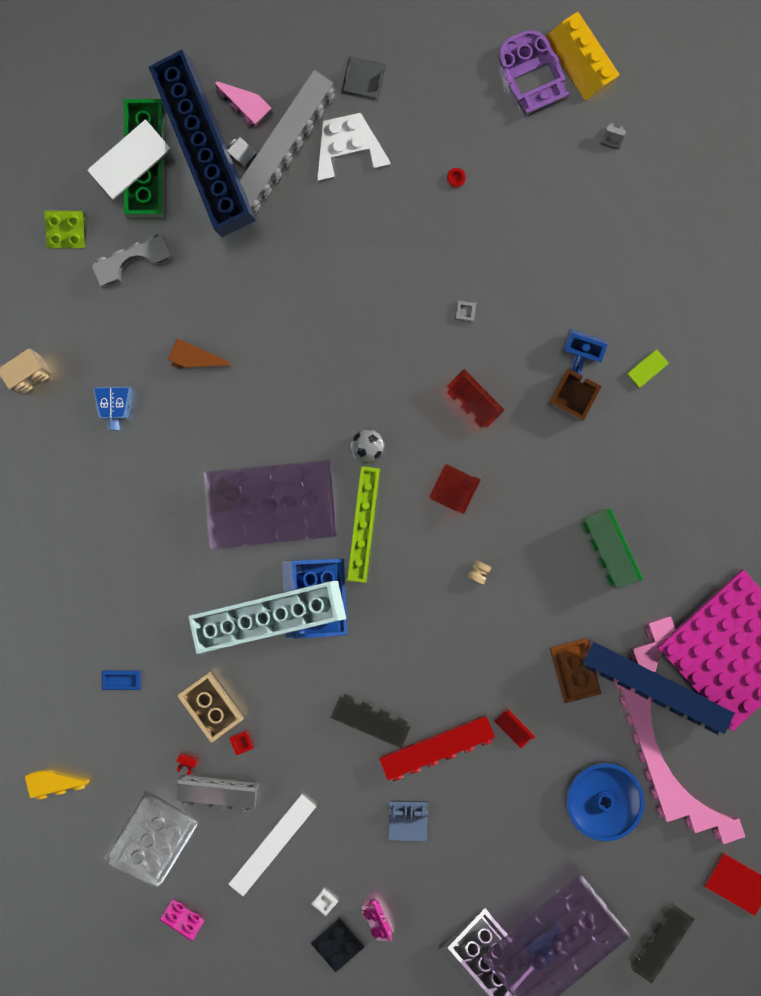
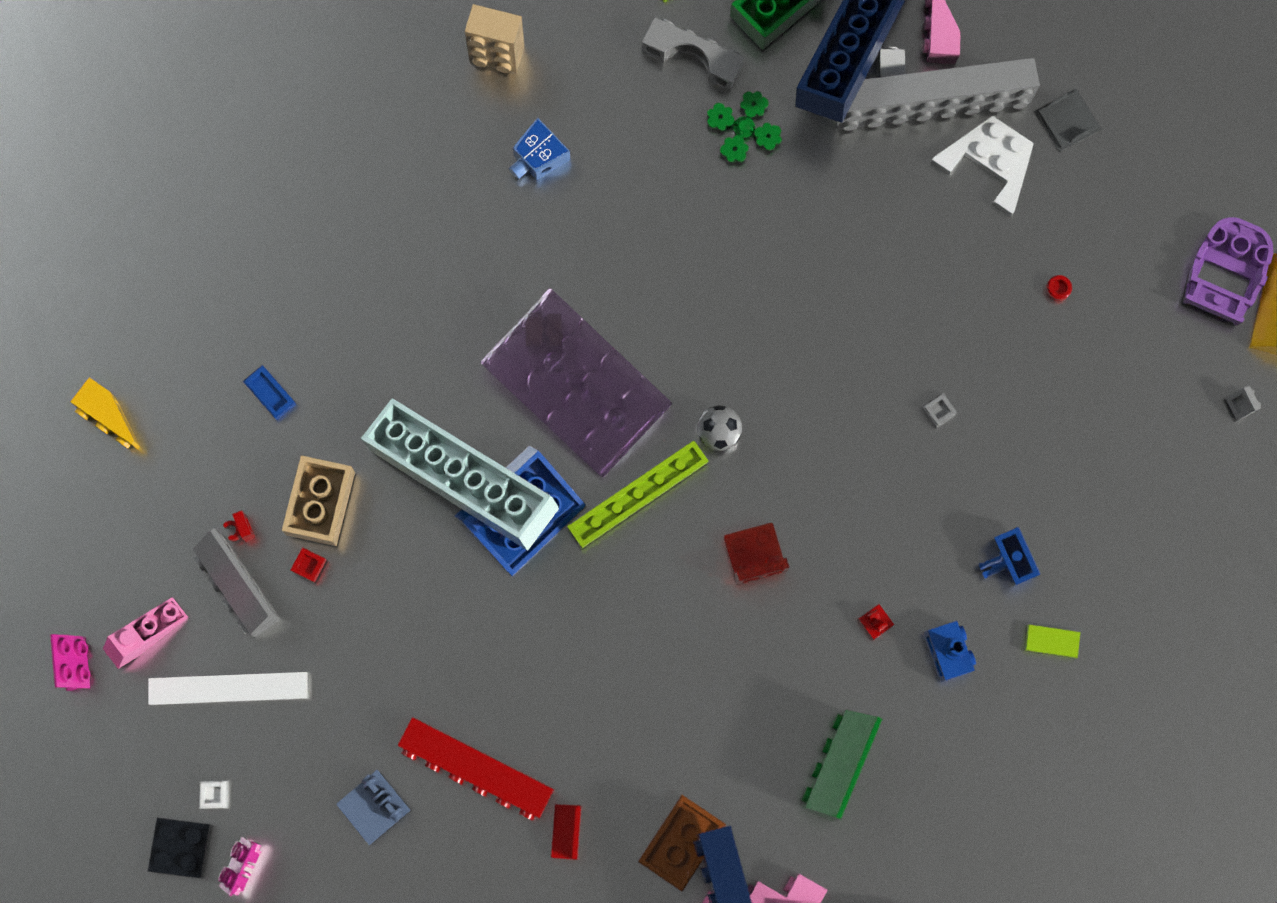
camera: 40 degrees right, 10 degrees down
clear slope [105,791,199,888] -> none
dark orange slope [168,338,231,370] -> none
clear smoke brick [331,694,411,749] -> none
clear red slope [446,369,505,429] -> none
tan wheel [467,560,492,585] -> none
reddish brown piece [548,368,602,422] -> none
none -> bright pink slope [103,597,188,669]
none -> green plant [707,91,782,162]
none -> red tile [857,604,894,641]
none -> blue brick [924,621,976,682]

